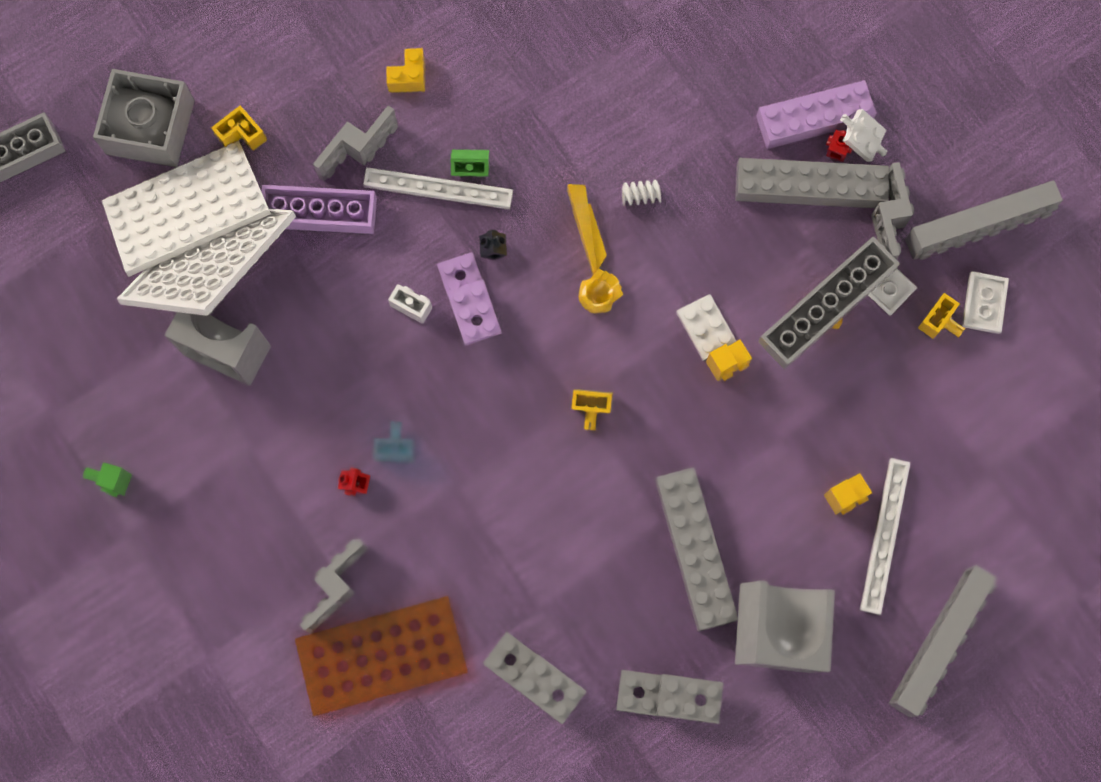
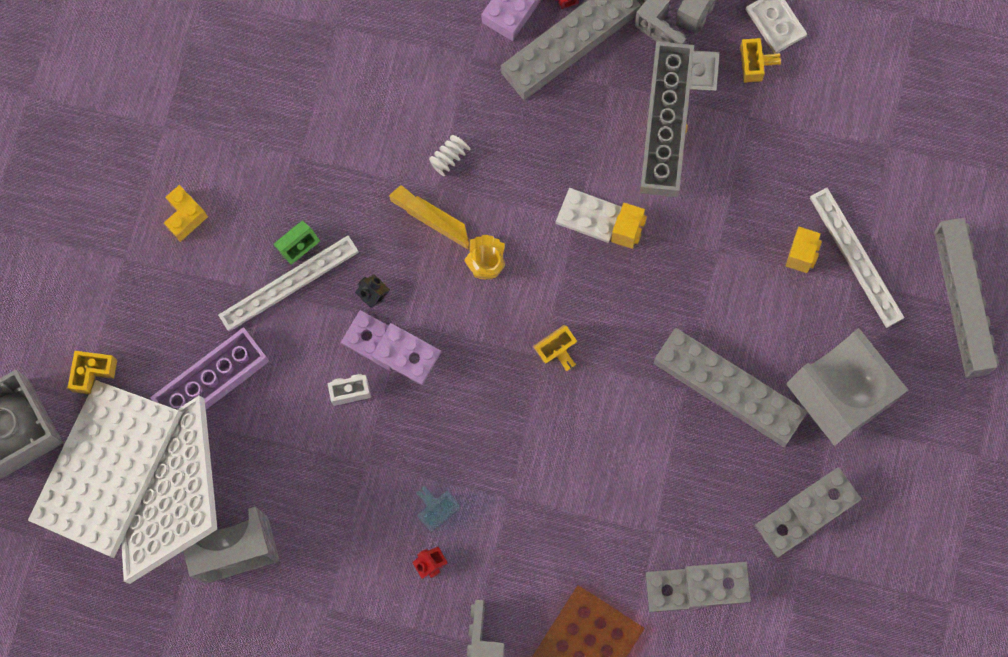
camera: 35 degrees left, 0 degrees up
light grey bracket [313,106,398,181] -> none

